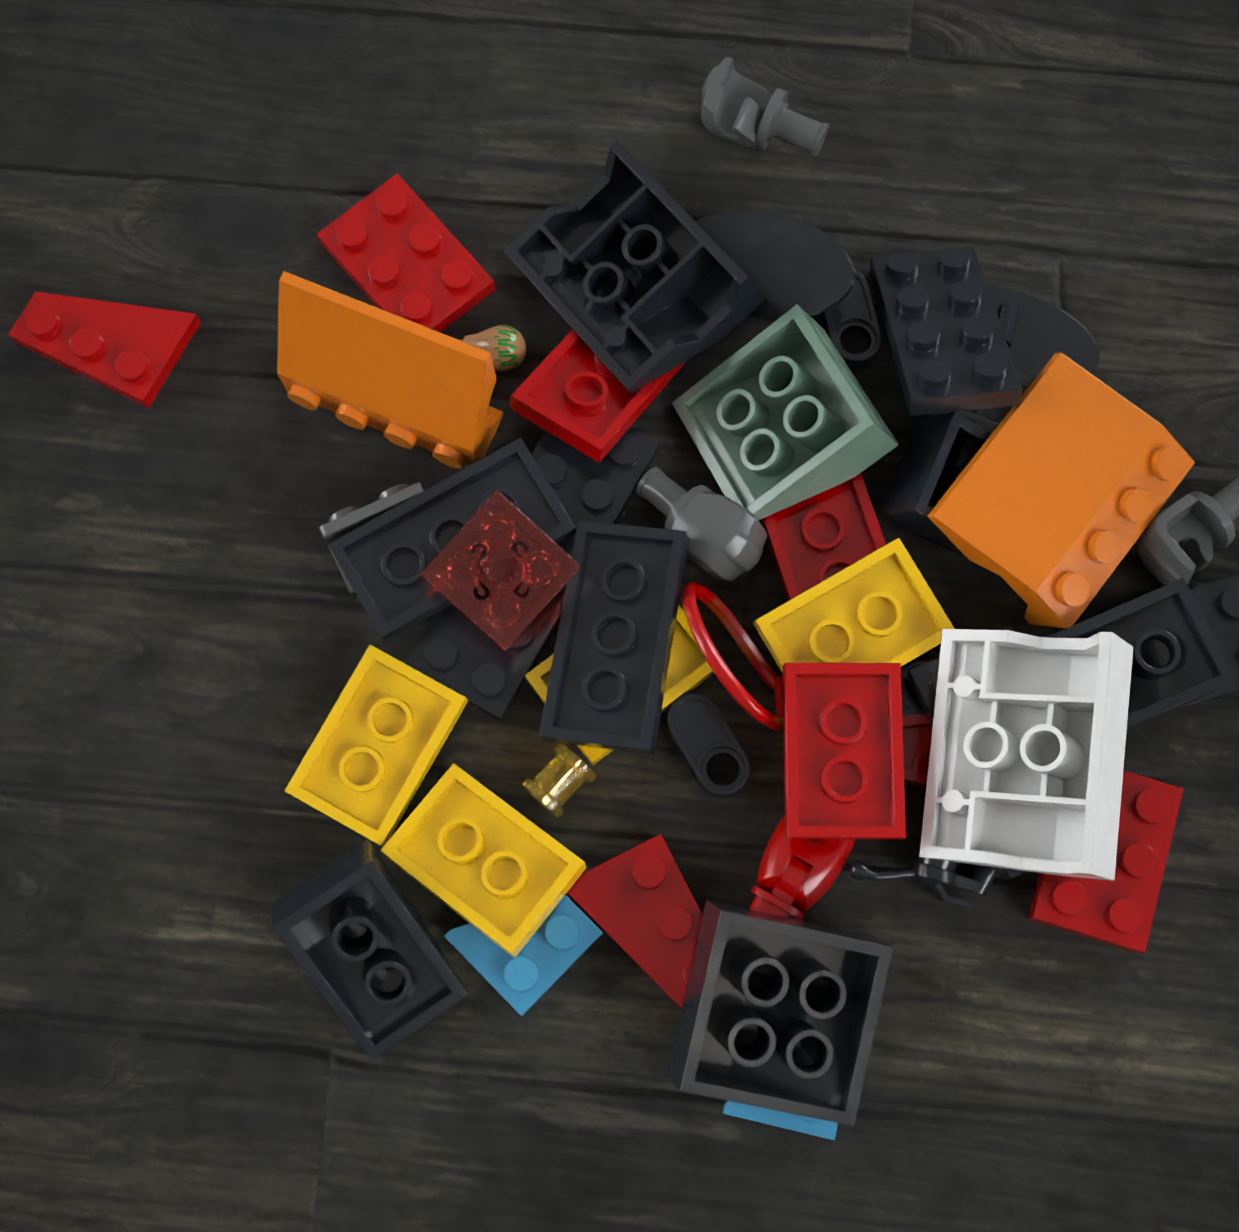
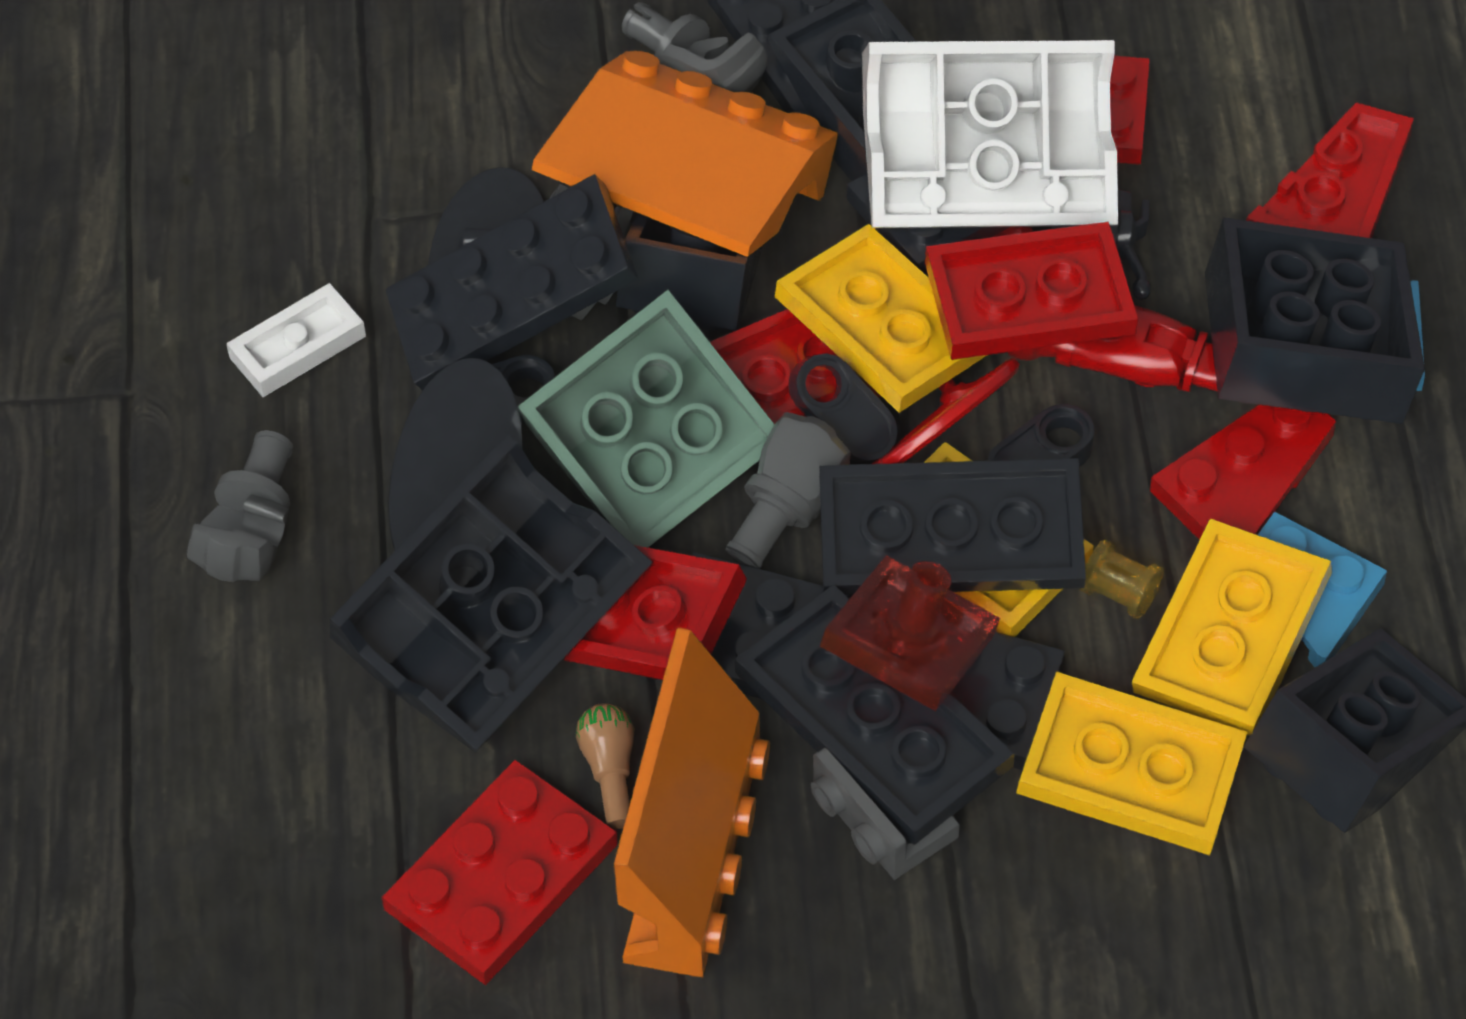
camera: 100 degrees left, 20 degrees down
none -> white plate [226,283,366,397]
none -> black piece [788,353,897,462]
none -> red wing [1246,103,1414,238]

